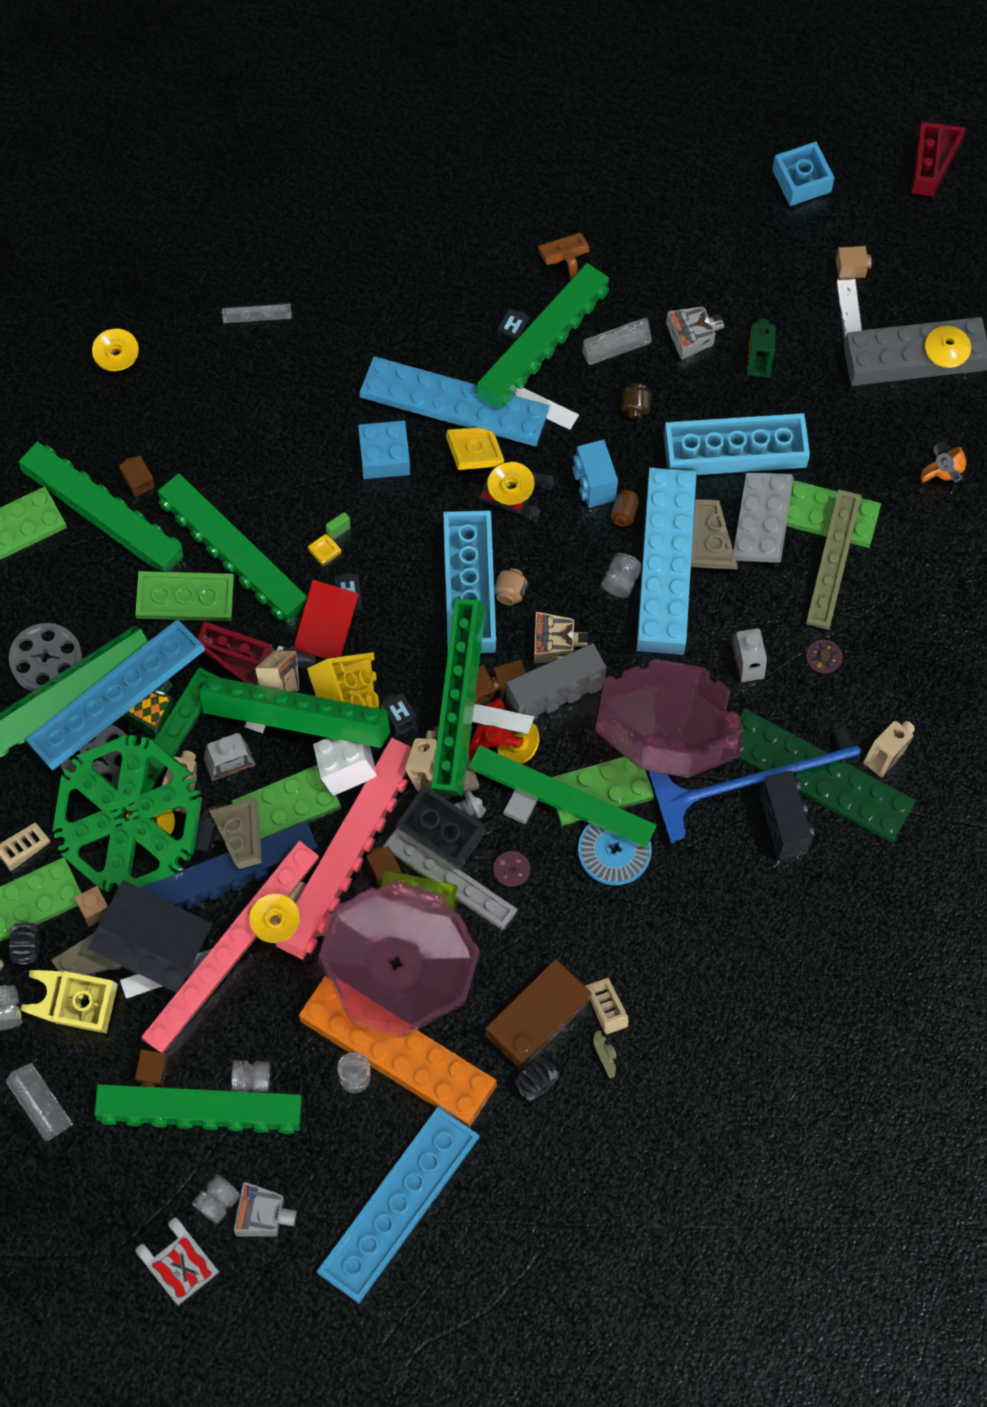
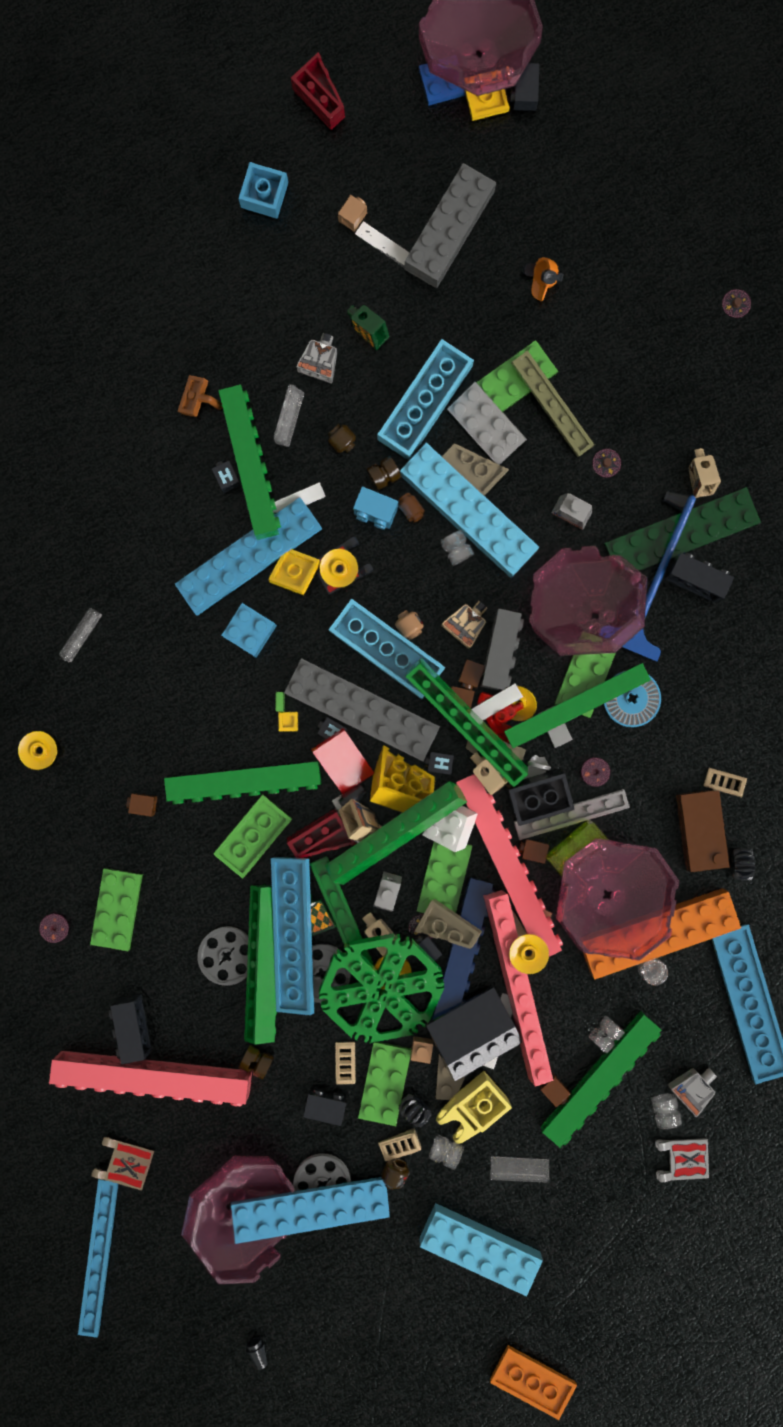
camera: 50 degrees left, 20 degrees up
green brick [19,442,183,572] -> none
olive piece [593,1031,616,1078] -> none
yellow dish [925,326,971,368] -> none
none -> dark grey brick [284,659,440,761]
none -> dark brown wheel [366,456,402,491]

